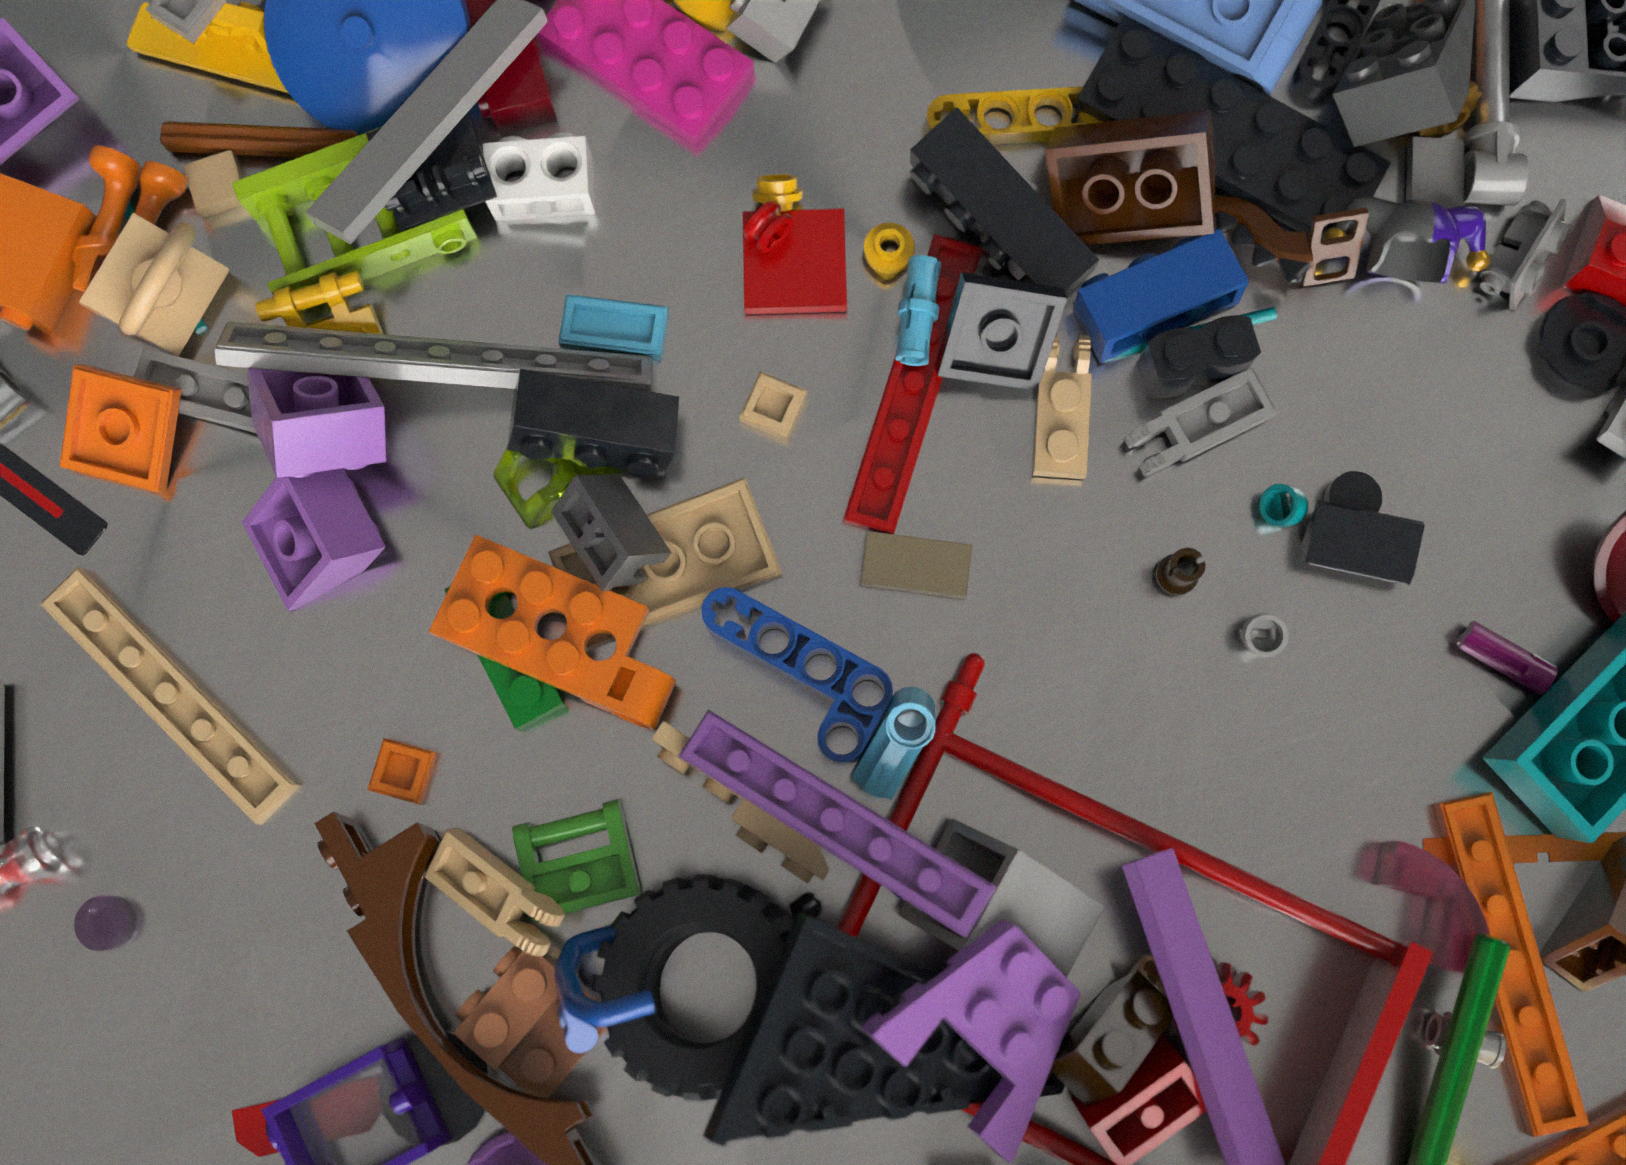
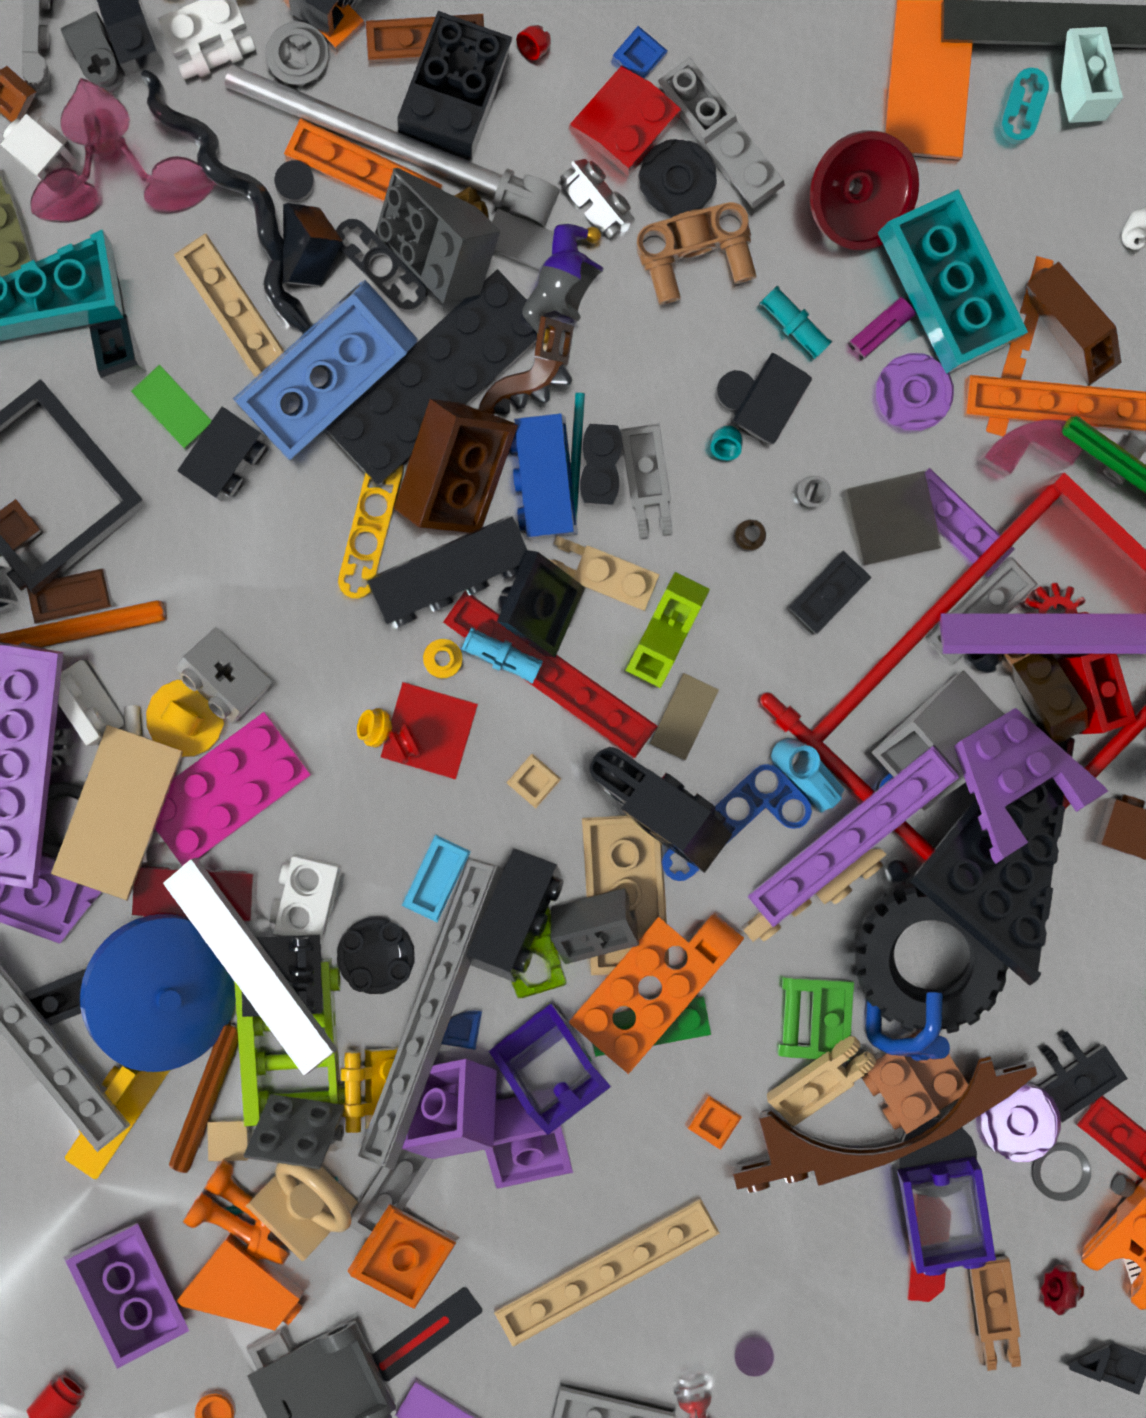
camera: 75 degrees left, 10 degrees up
none -> dark grey hinge [244,1094,344,1169]
none -> black dish [337,917,415,994]
none -> blue tile [441,1009,482,1050]
none -> window [489,1004,611,1135]
none -> black brick [590,747,733,873]
none -> lime brick [625,572,710,688]
none -> medium nougat piece [636,202,757,305]
none -> teal pin [760,285,832,359]
none -> black plate [788,550,872,635]
none -> clear smoke tile [847,470,942,565]
none -> medium lavender tile [875,353,954,432]
none -> medium lavender tile [901,468,1015,578]
none -> light grey tile [925,556,1039,666]
none -> black hinge [968,654,1003,673]

